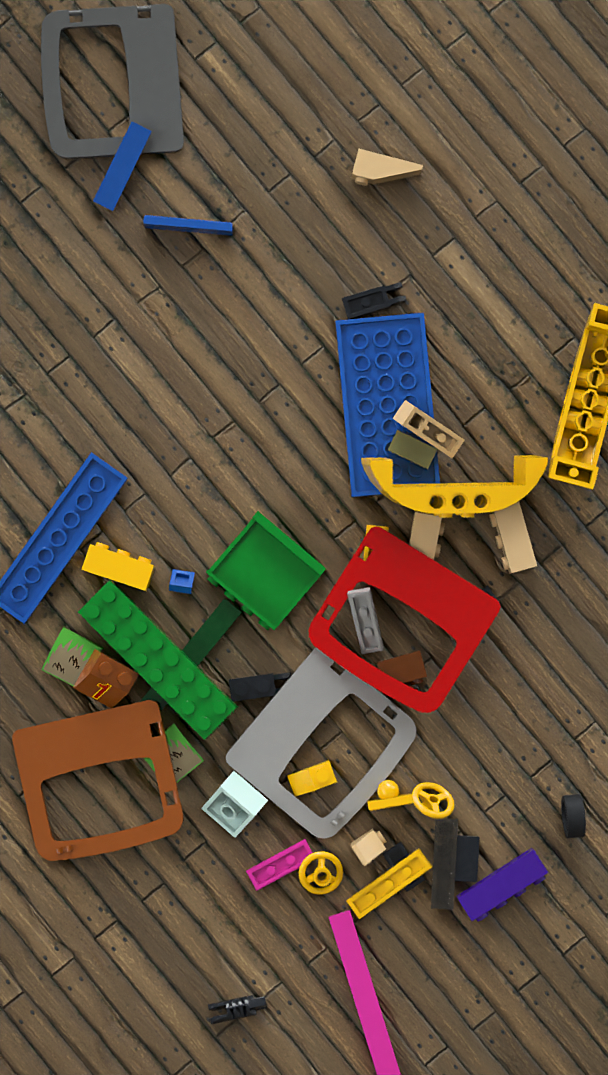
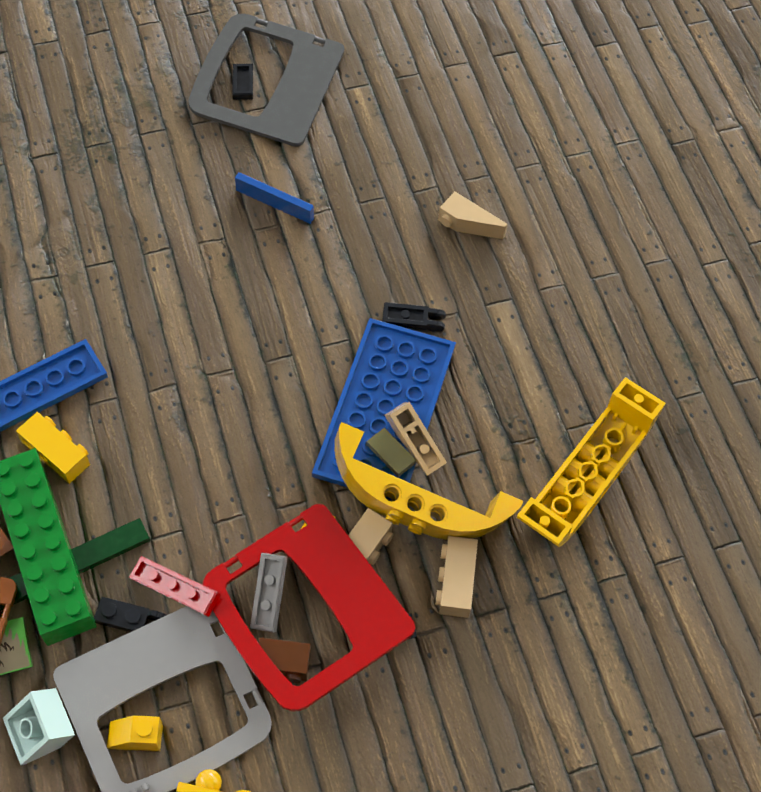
camera: 20 degrees right, 25 degrees down
blue tile [93,121,152,211] -> none
blue plate [169,569,195,594] -> none
green panel [206,511,326,631] -> none
none -> tile [129,556,221,617]
none -> black tile [233,64,253,100]

